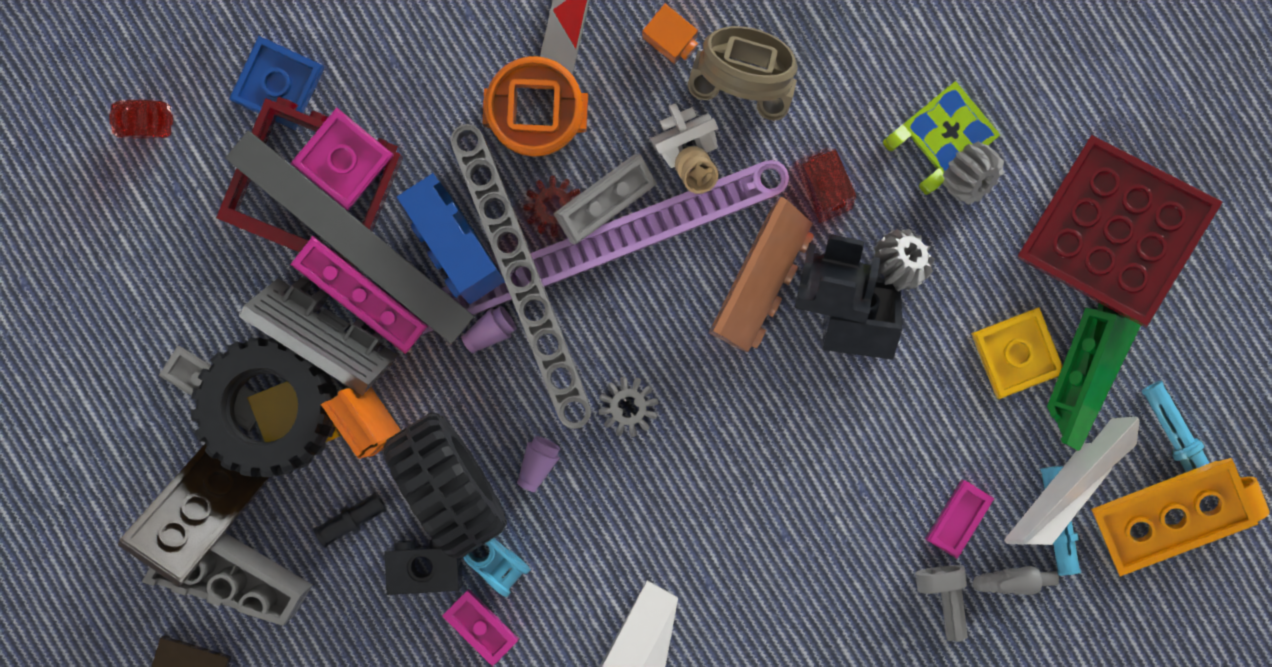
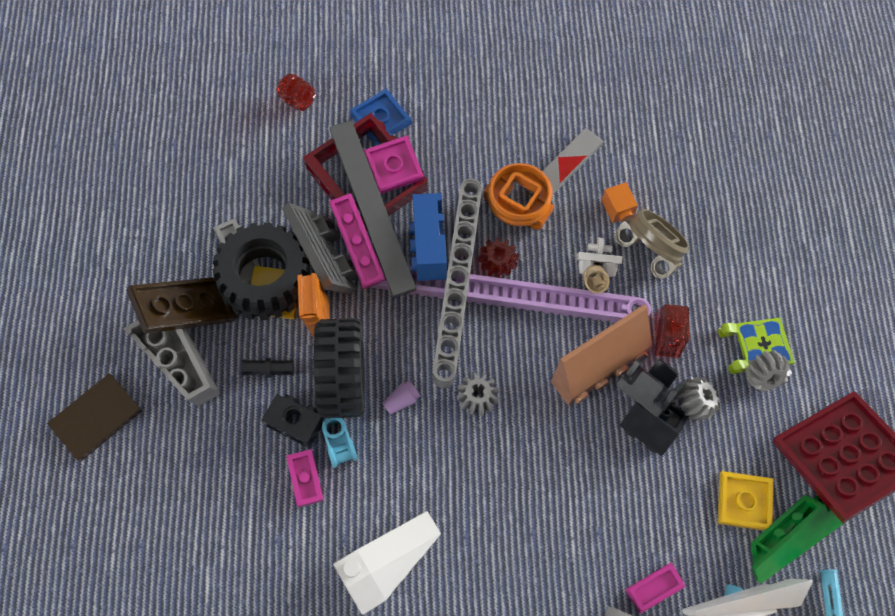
camera: 25 degrees right, 20 degrees down
lavender cone [461,306,516,353] -> none
light grey tile [553,154,657,244] -> none

